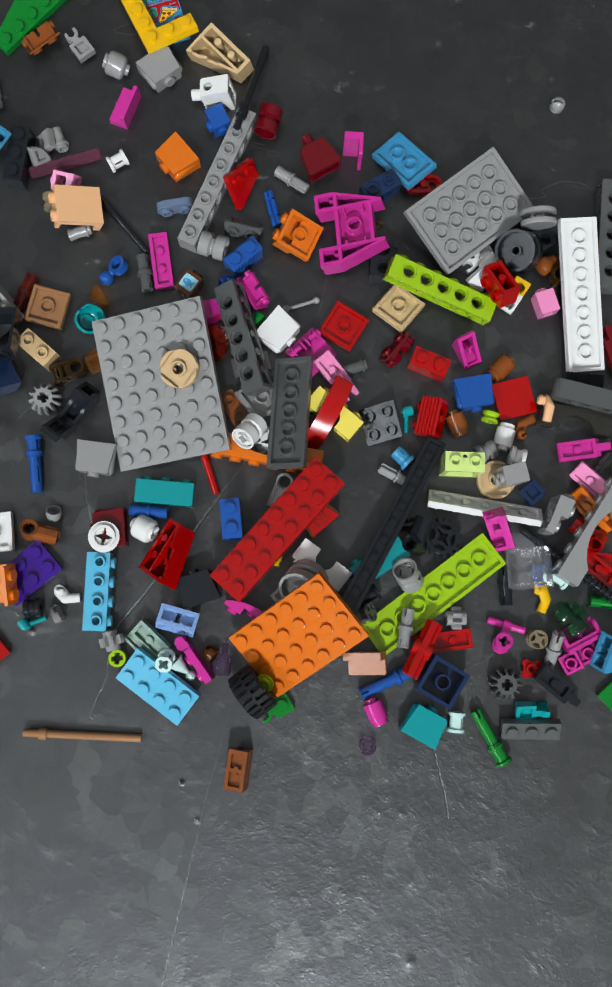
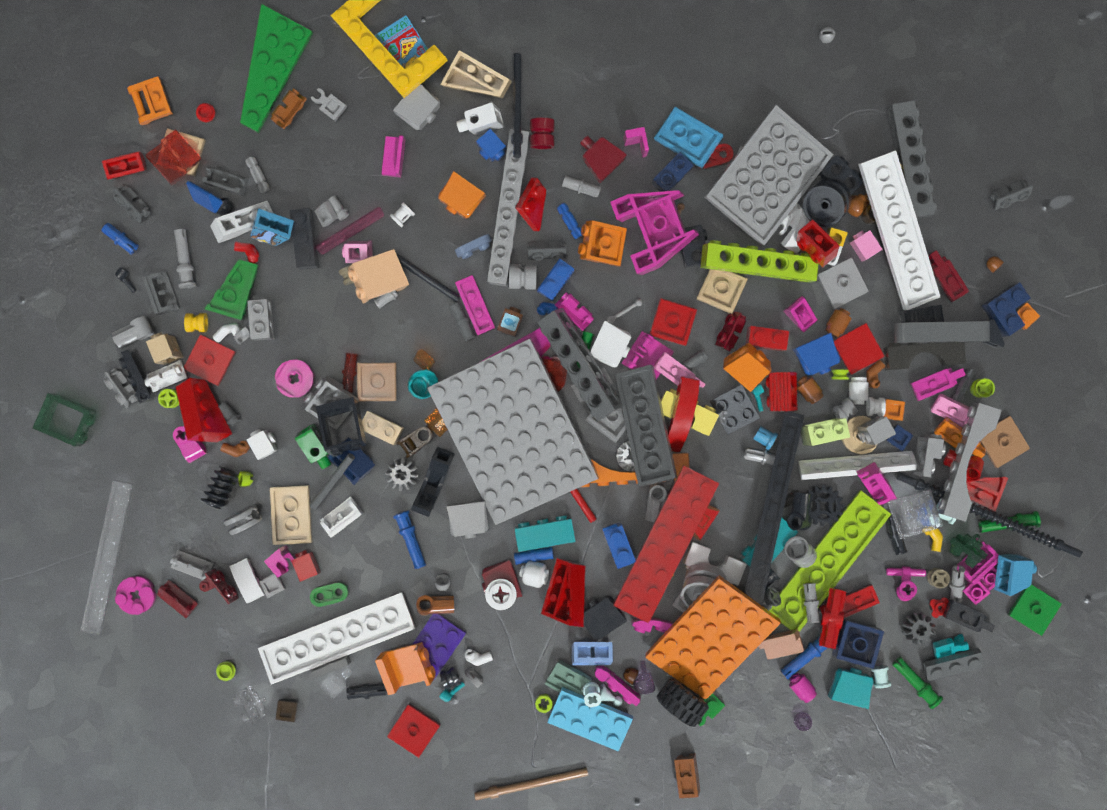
camera: 10 degrees left, 5 degrees up
light grey tile [27,146,52,167] -> none
medium azure brick [82,552,117,631] -> none
light grey gear [98,629,125,652] -> none
blue plate [99,255,128,286] -> none
light grey head [102,50,131,80] -> none
tan plate [160,349,200,389] -> none
dark orange hinge [221,388,249,428] -> none
white wheel [232,413,267,449] -> none
lime plate [257,674,274,692] -> none
light grey gear [445,606,467,630] -> none
light grey head [520,205,557,230] -> none
light nougat arm [537,394,555,422] -> none
none -> orange torso [723,343,771,392]
none -> light grey plate [817,258,869,309]
none -> orange plate [883,399,905,421]

